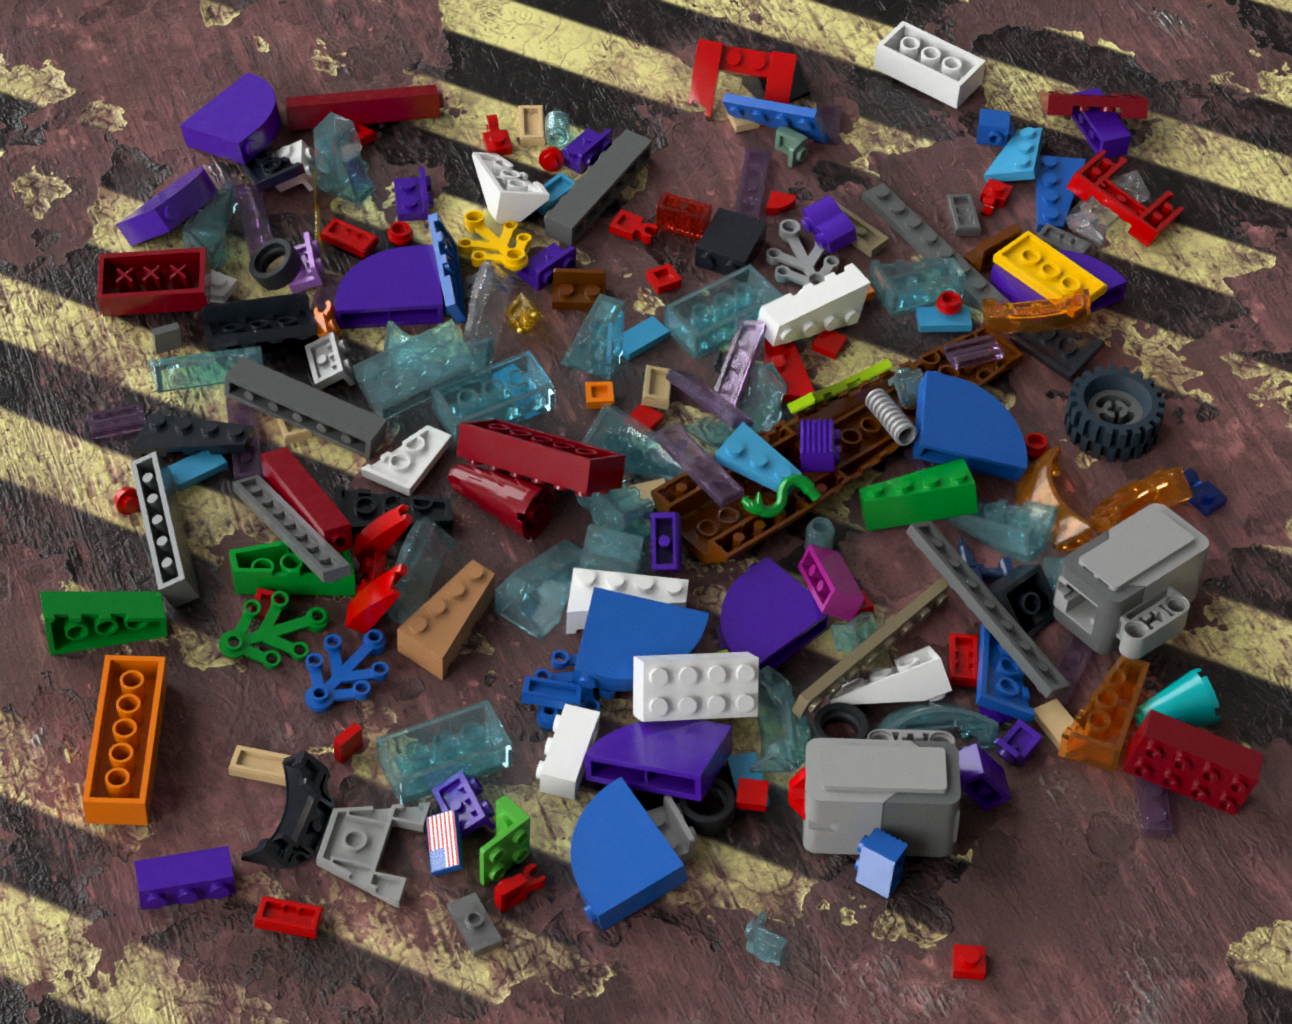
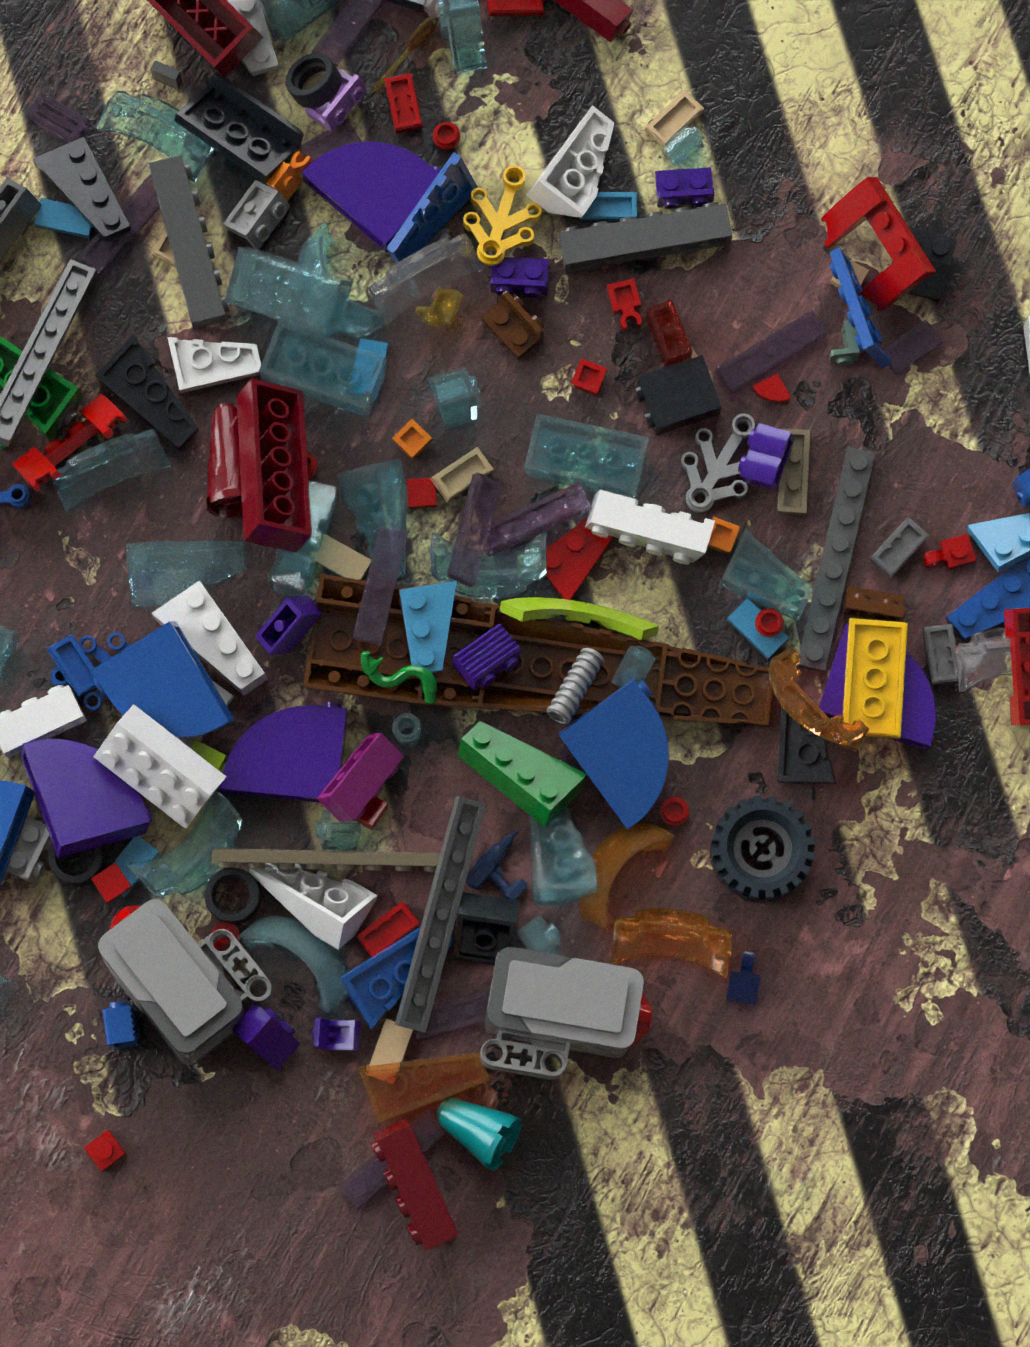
camera: 55 degrees right, 30 degrees up
dark red brick [260,447,353,553] -> none
dark purple bracket [394,167,434,221] -> none
medium nougat wedge [397,559,495,680] -> none
red plate [482,114,513,156] -> none
red plate [539,147,564,172] -> none
clear light blue bracket [579,524,645,574] -> none
dark azure tile [611,316,670,361] -> none
red tile [811,330,847,360] -> none
clear purple tile [943,334,1004,369] -> none

